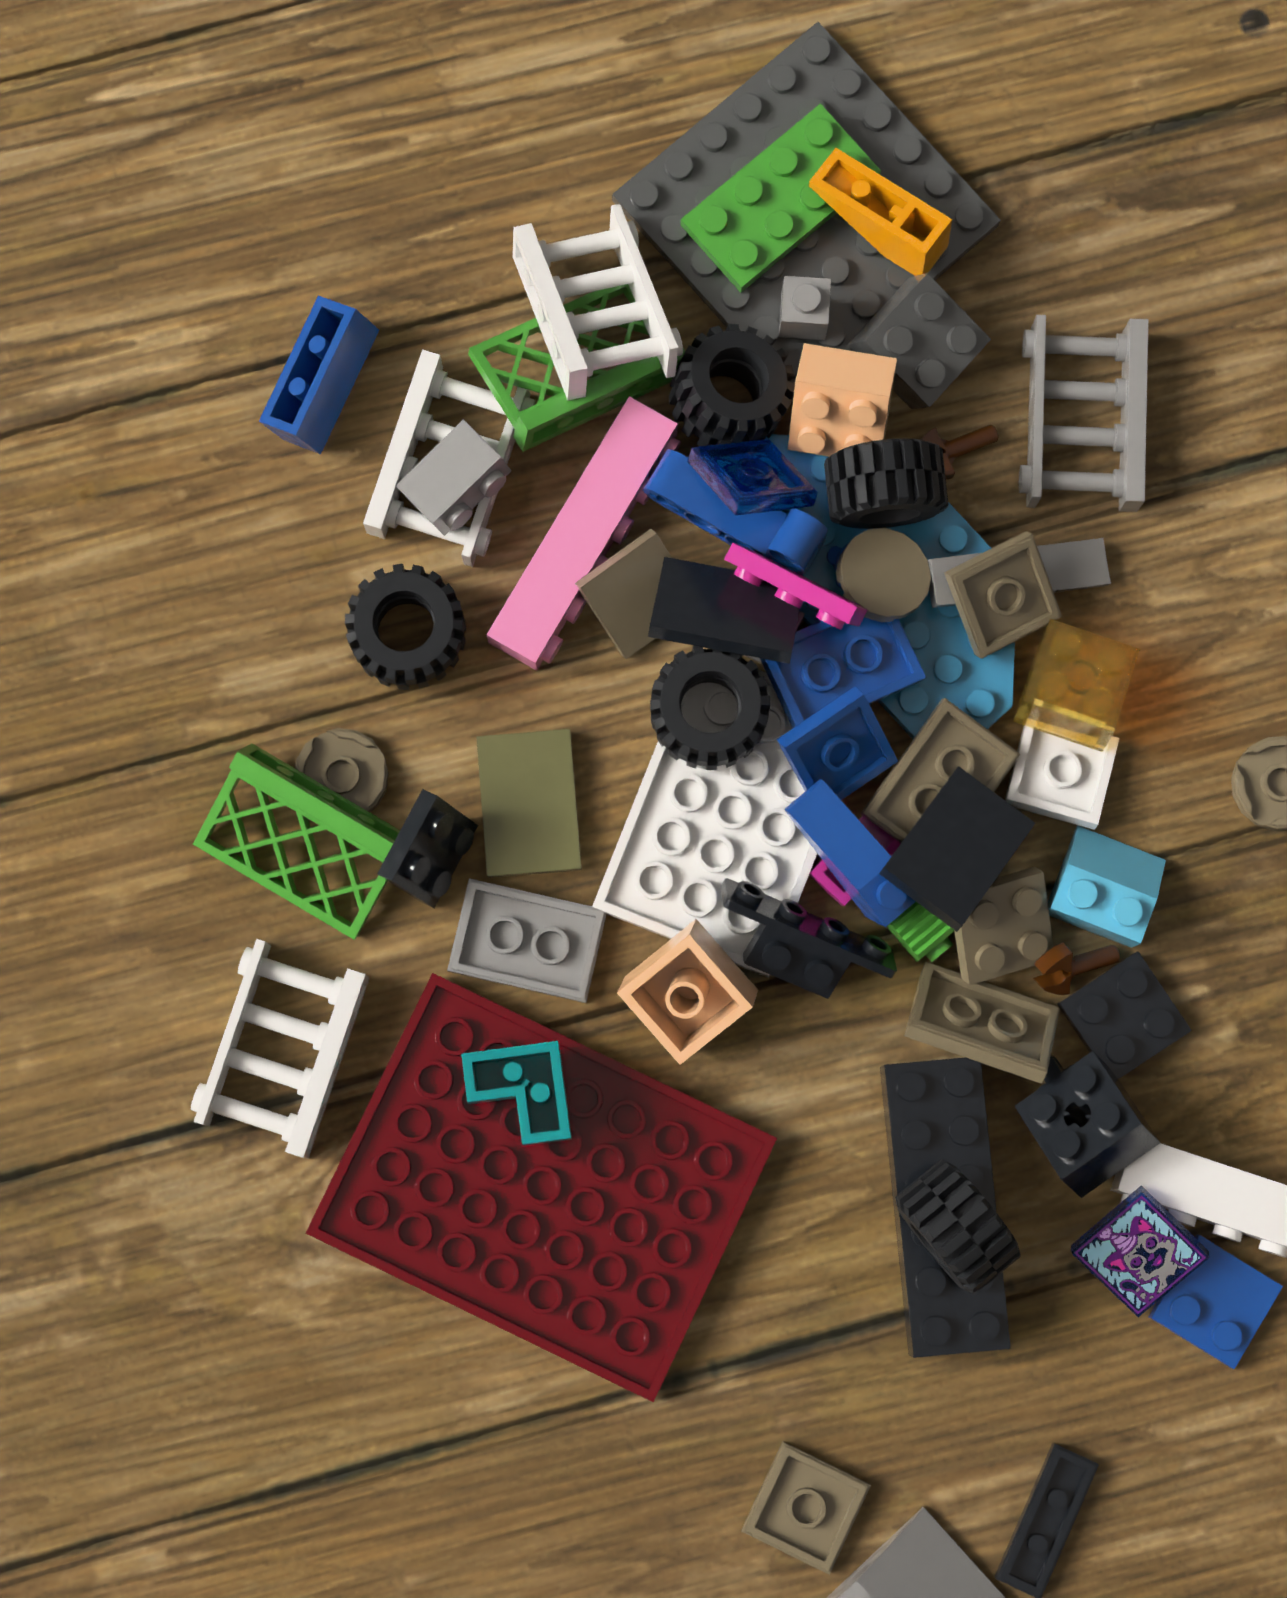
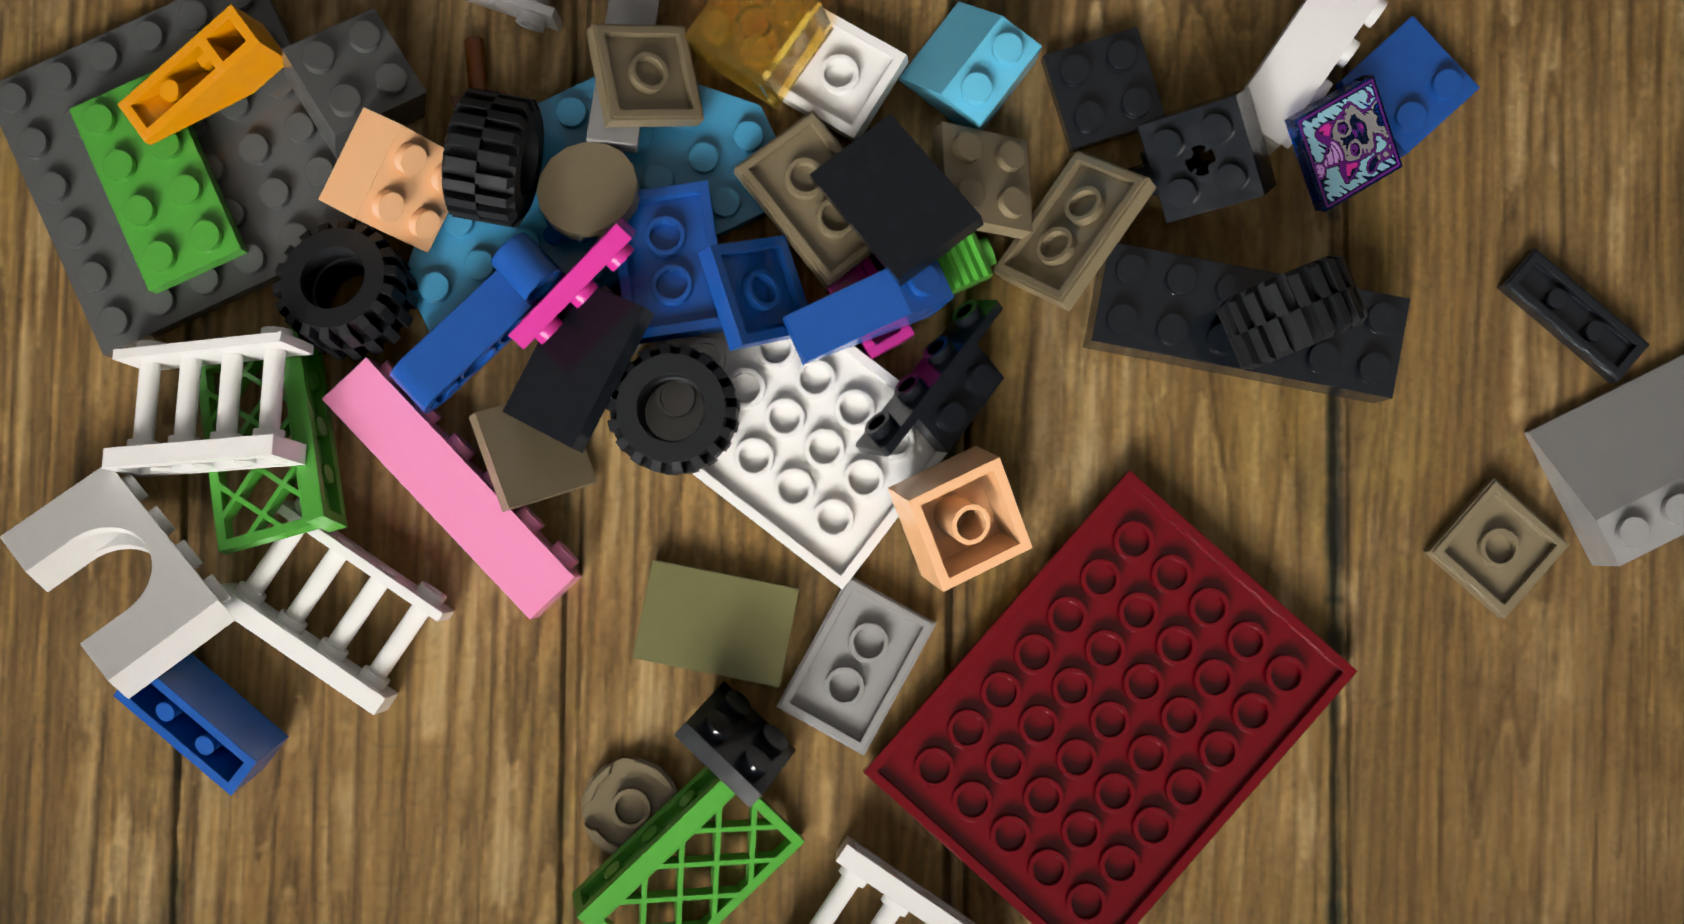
camera: 70 degrees left, 5 degrees up
black tyre [345,564,466,690] -> none
light grey brick [395,419,511,536] -> none
teal brick [461,1041,572,1146] -> none
clear blue tile [687,439,818,516] -> none
light grey brick [779,276,831,340] -> none
reddish brown bar [1033,942,1120,995] -> none
none -> white arch [0,467,235,699]

